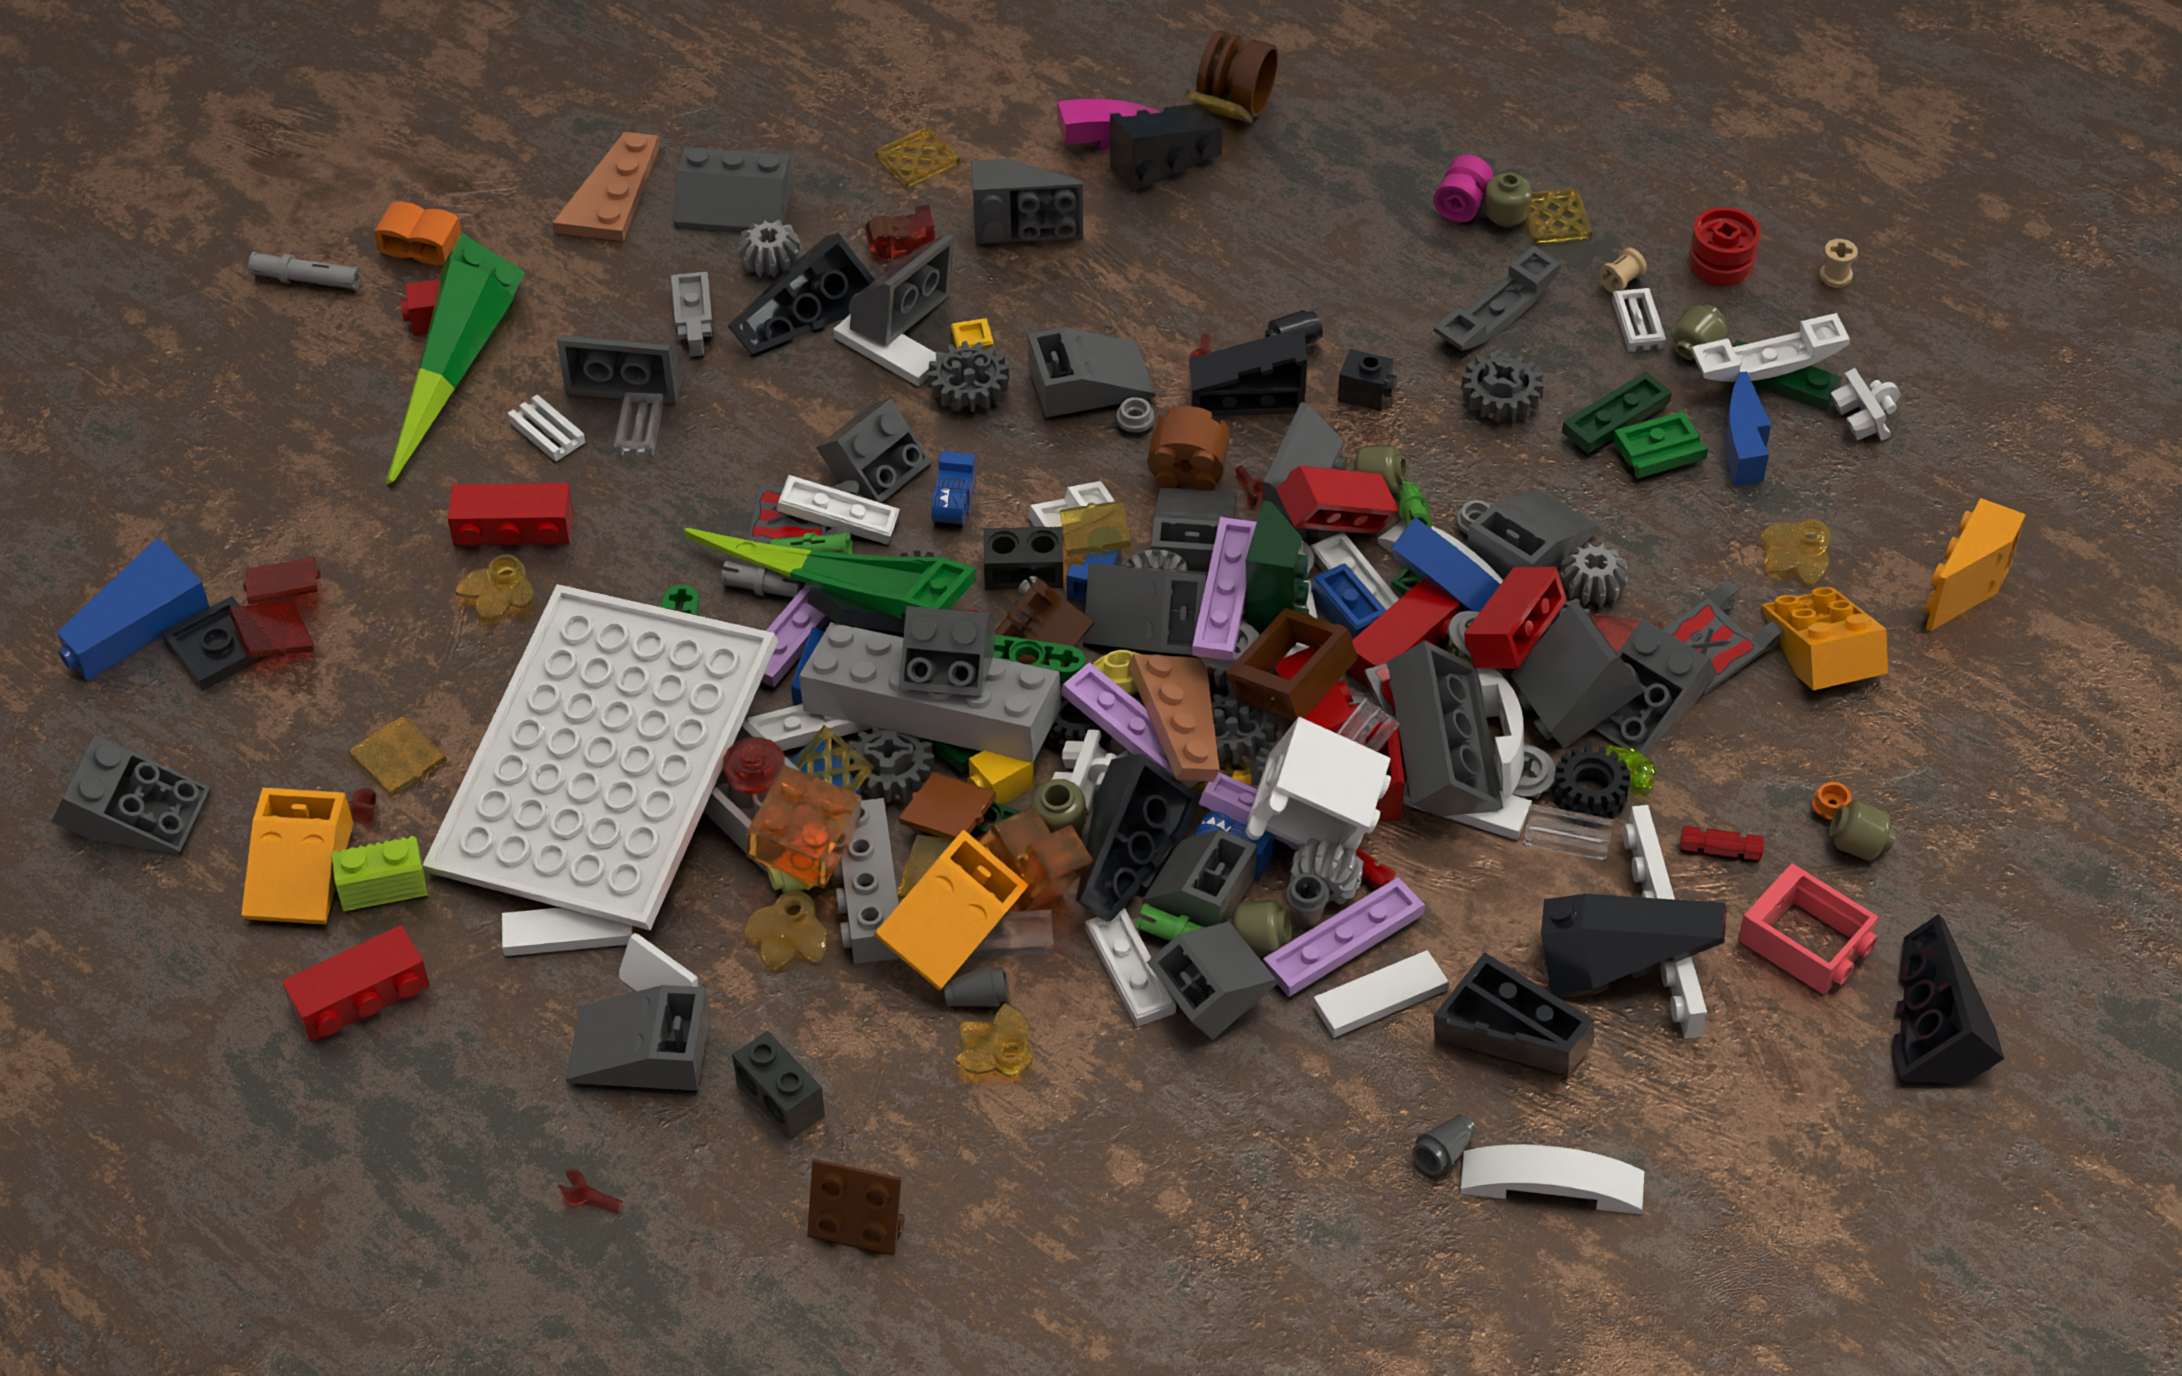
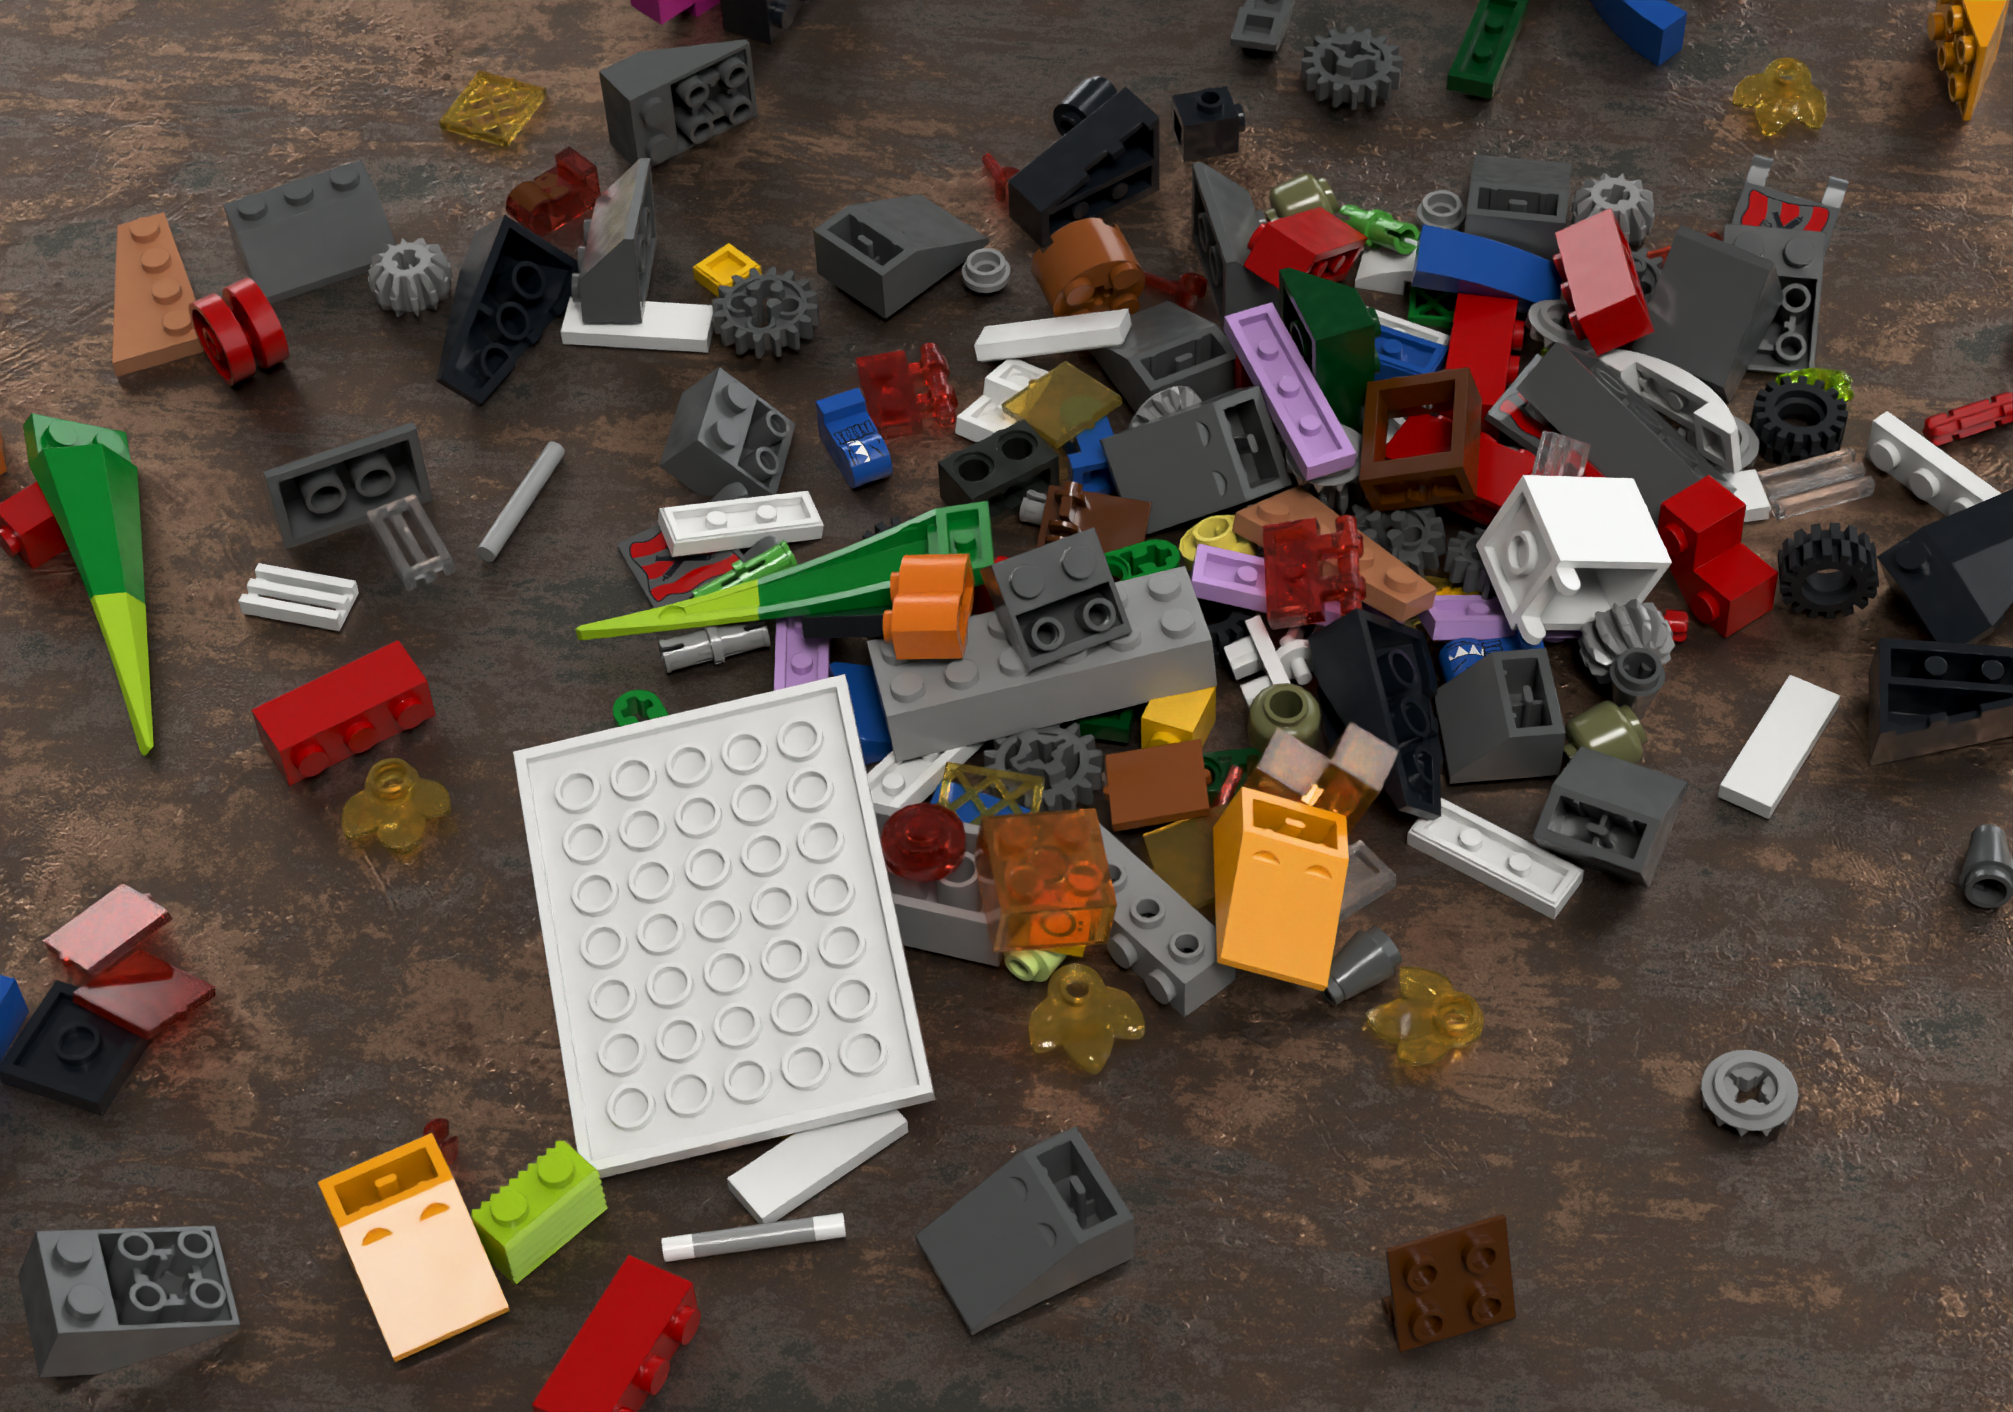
camera: 30 degrees left, 0 degrees up
clear yellow piece [349,715,447,797] -> none
white slope [619,933,699,992] -> none
light grey hinge [671,271,713,357] -> none
pearl dark grey brick [732,1030,825,1140] -> none
bright green pin [1135,903,1205,941] -> none
lavender plate [1263,877,1425,997] -> none
green plate [1613,411,1708,479] -> none
light orange slope [1761,587,1888,690] -> none
none -> red wheel [189,277,289,386]
none -> light grey bar [476,441,565,562]
none -> light grey bar [662,1213,846,1262]
none -> clear red plate [855,342,958,440]
none -> orange brick [883,553,975,660]
none -> white tile [974,309,1132,362]
none -> clear red plate [1263,515,1367,630]
none -> red brick [1658,475,1778,638]
none -> light grey gear [1700,1050,1798,1137]
none -> black tyre [1778,522,1879,619]

